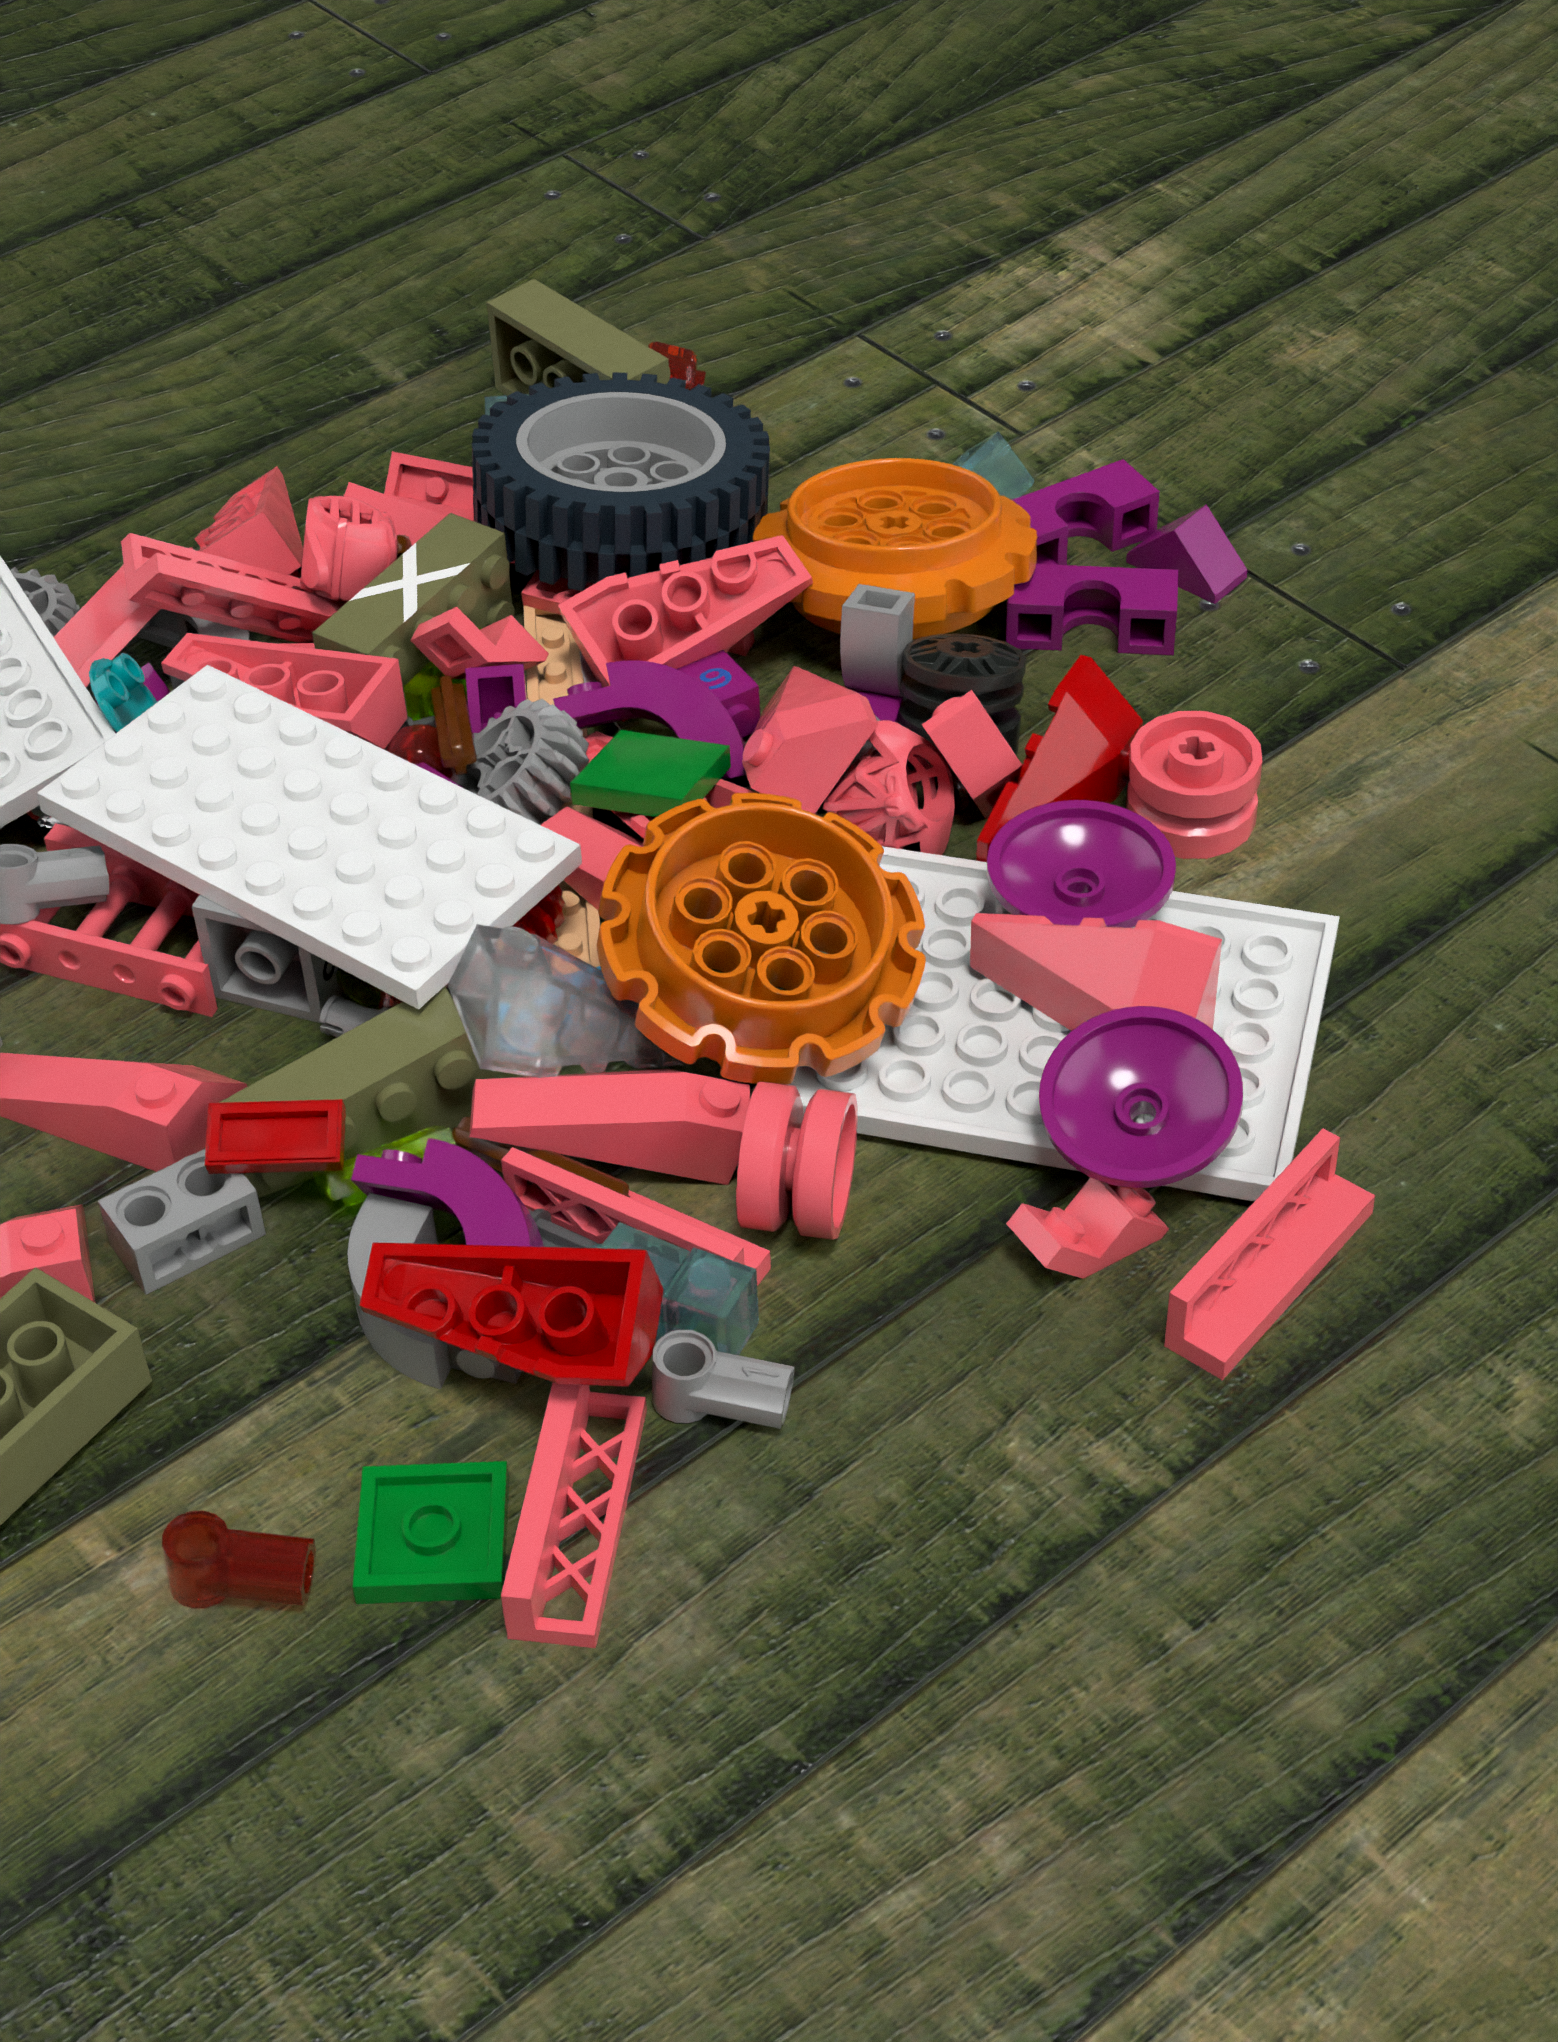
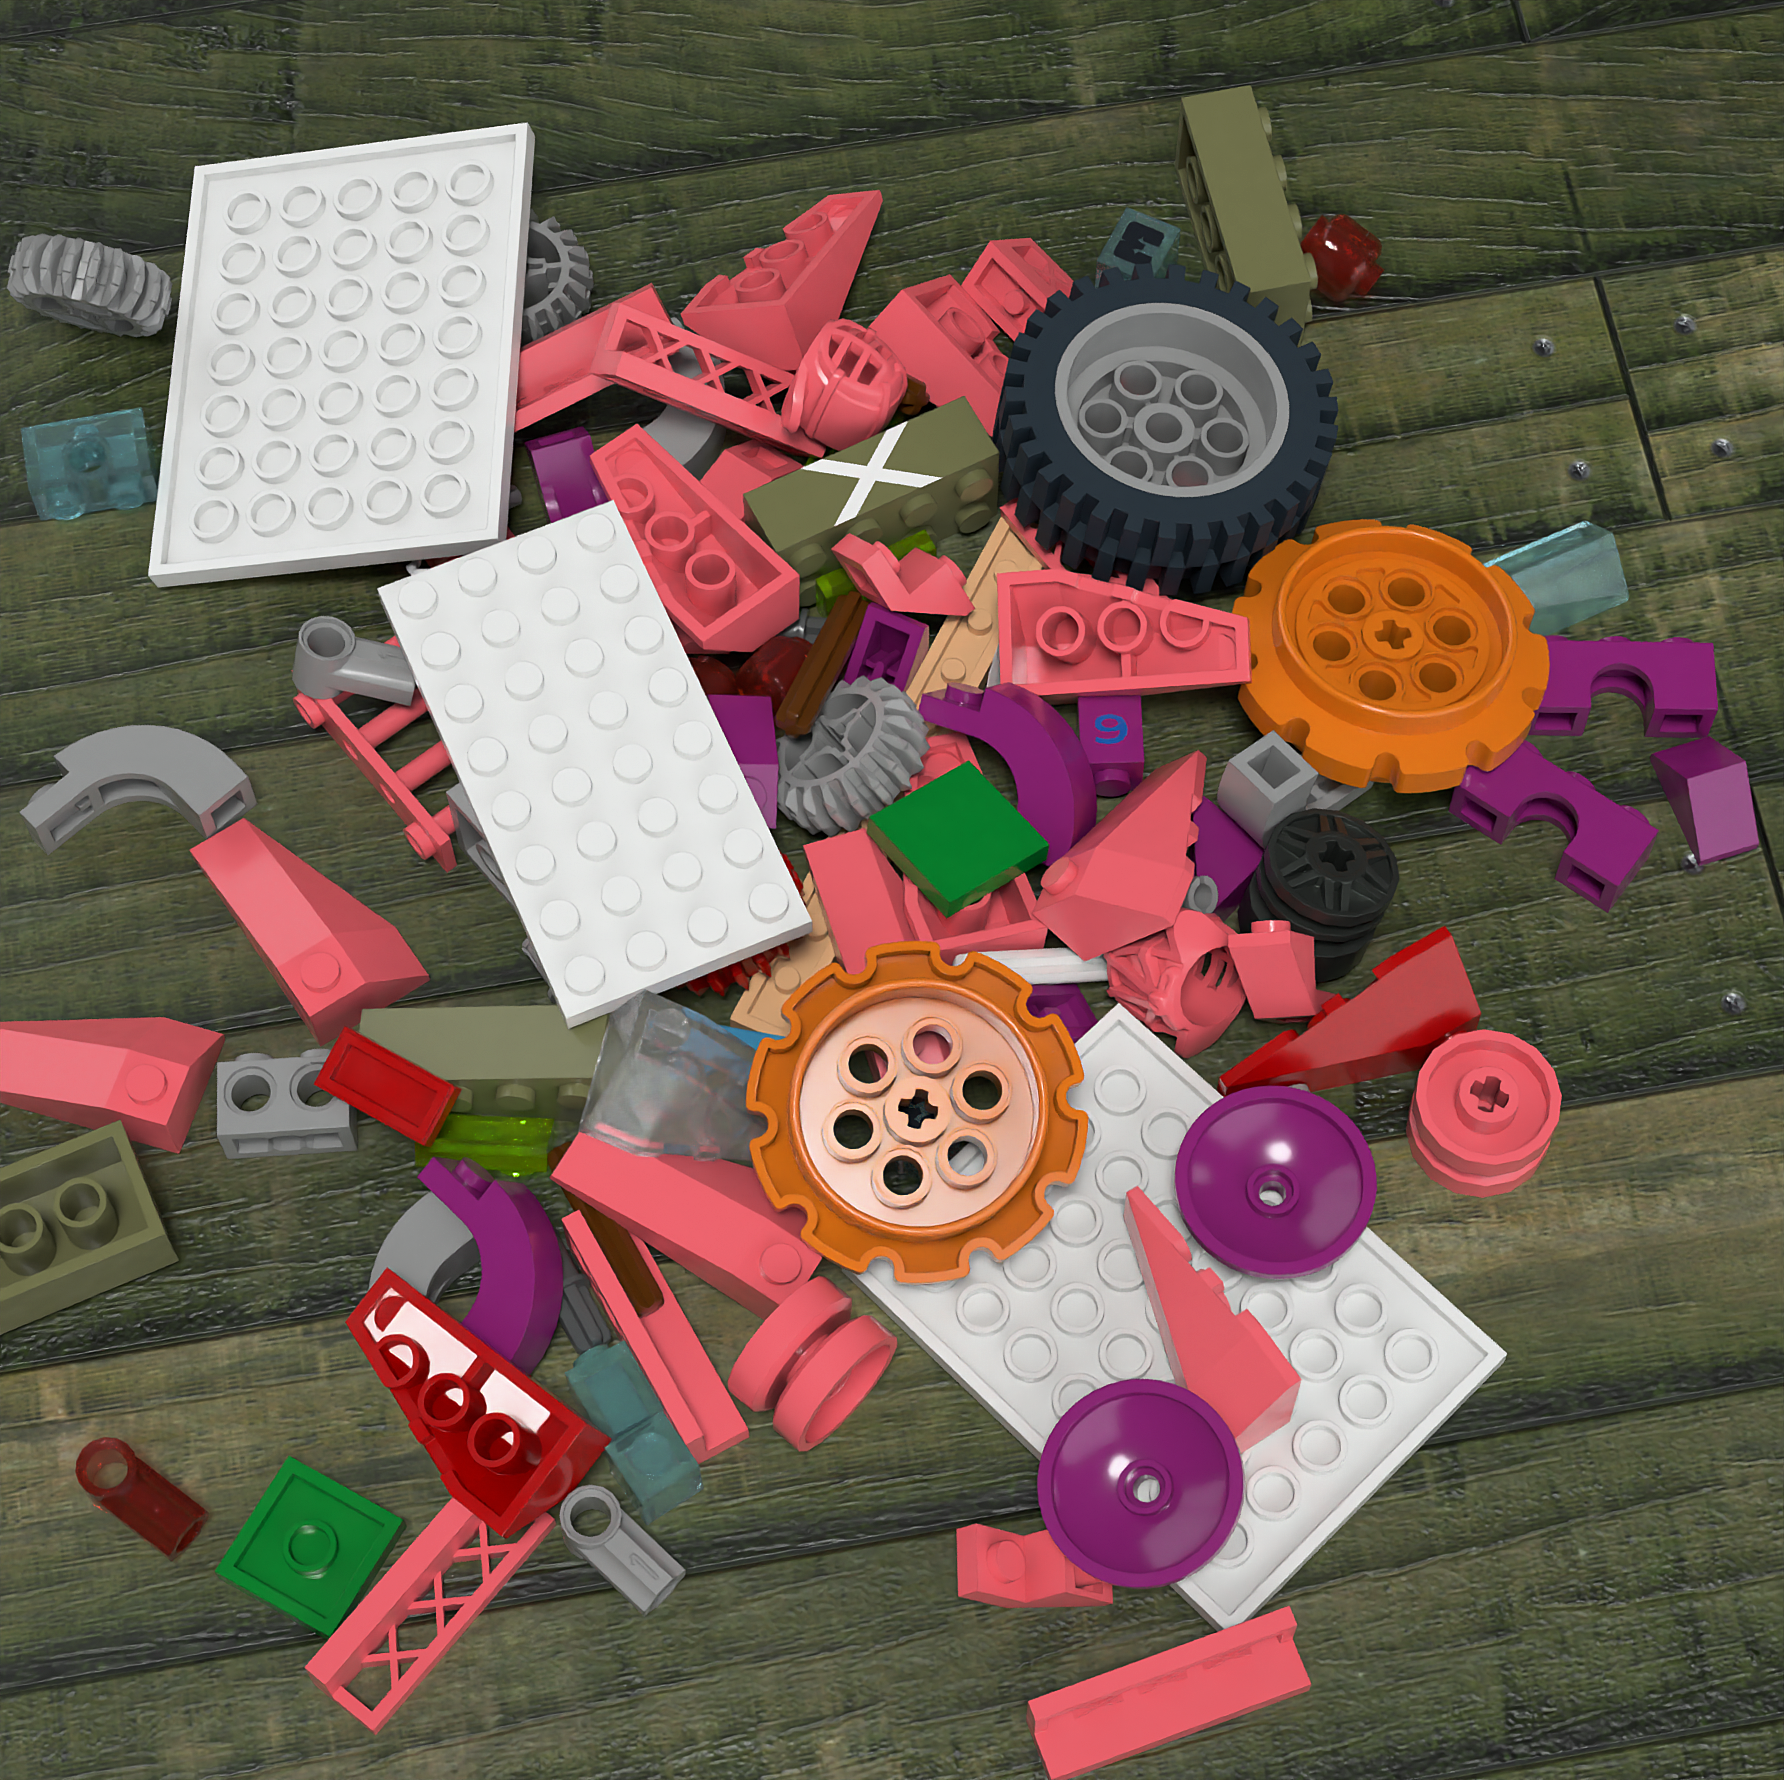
camera: 30 degrees right, 20 degrees up
teal dish [89,653,160,733] -> none

